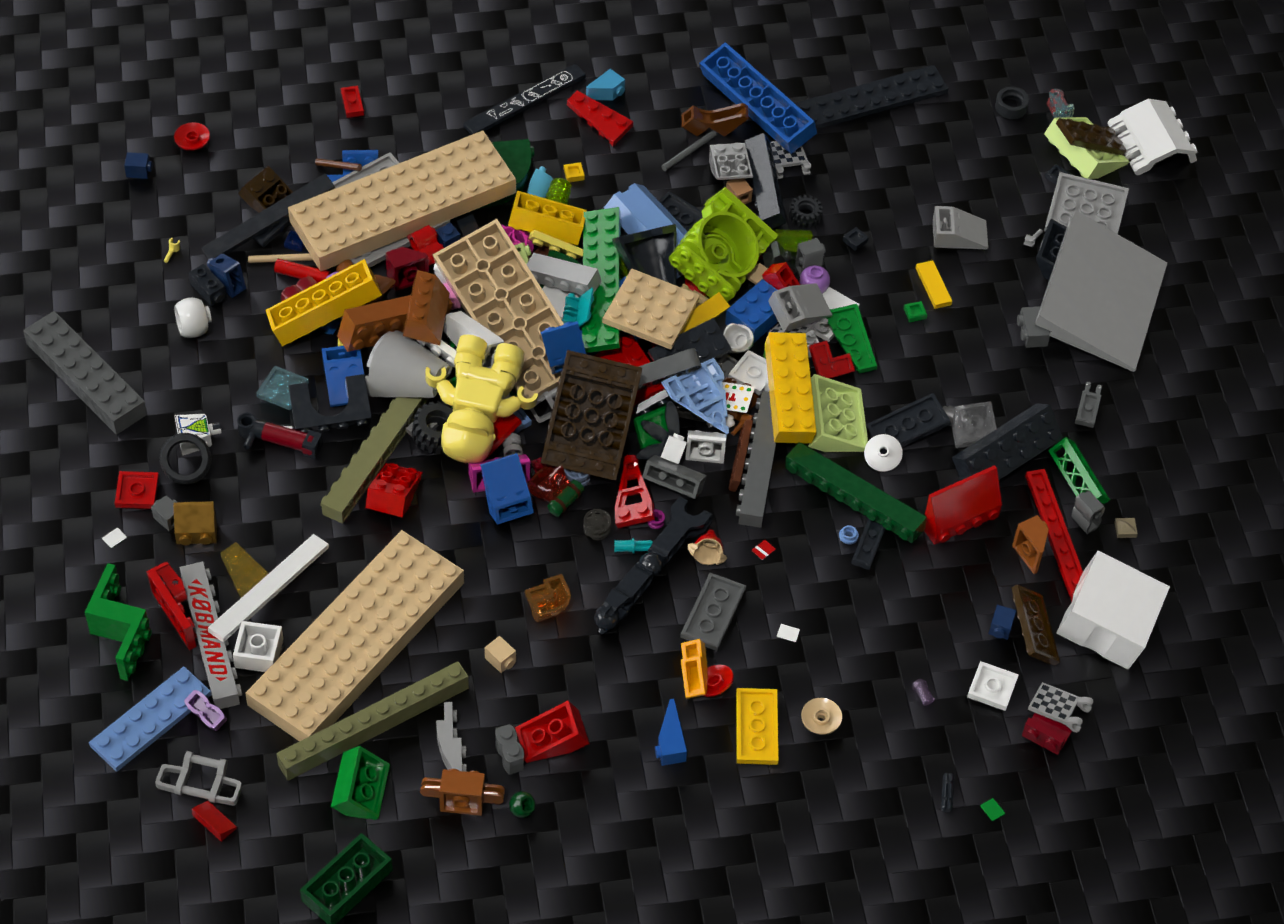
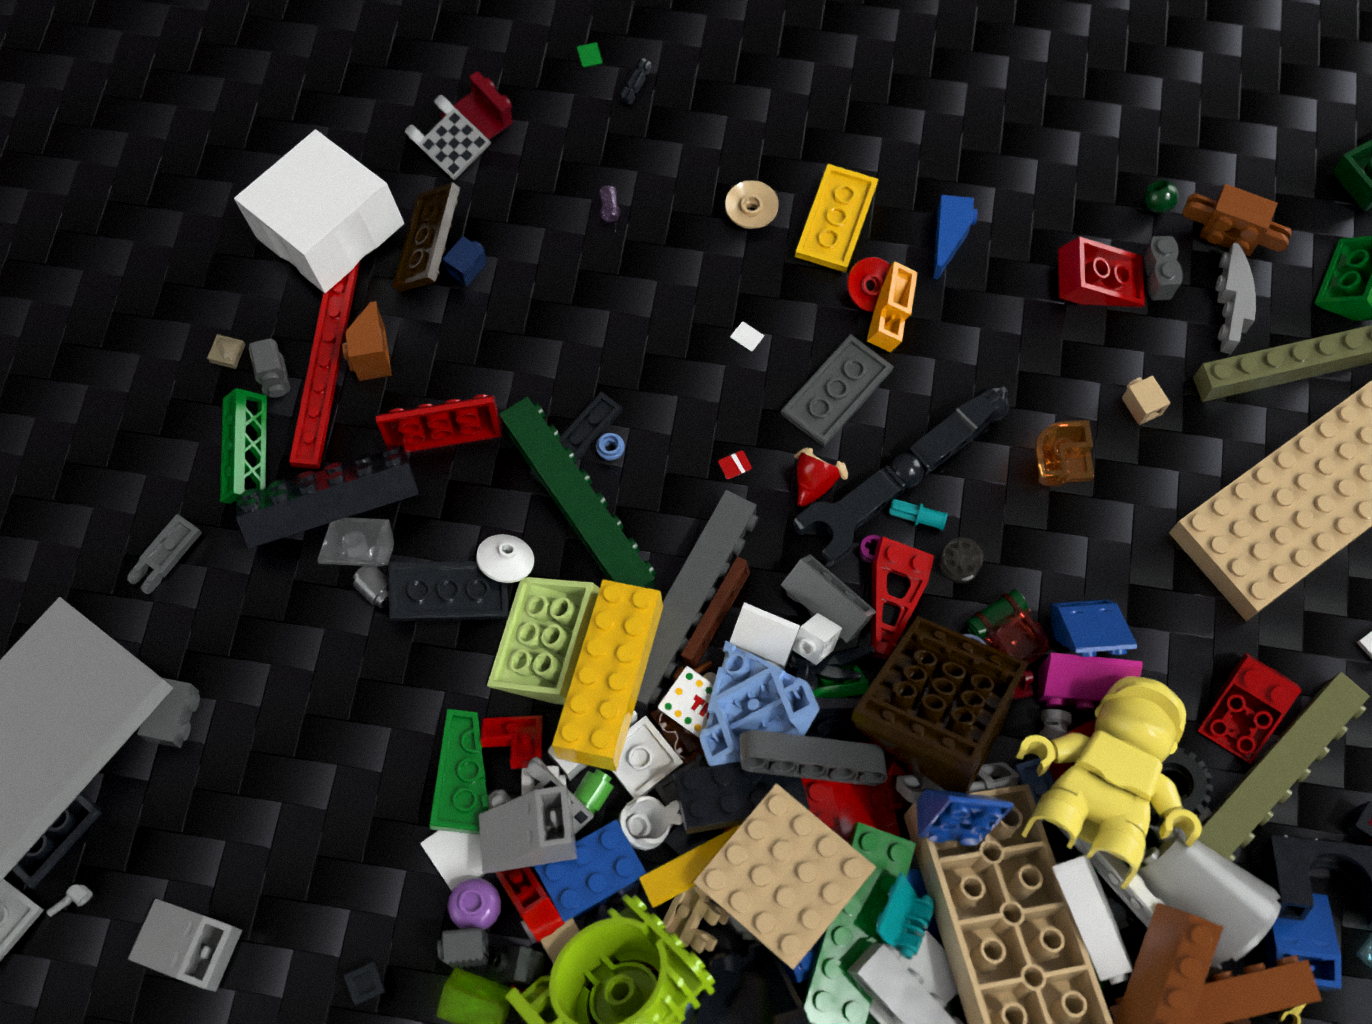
camera: 160 degrees left, 15 degrees up
green tile [904,301,927,322] -> none
yellow tile [916,260,952,309] -> none
white plate [967,661,1018,711] -> none

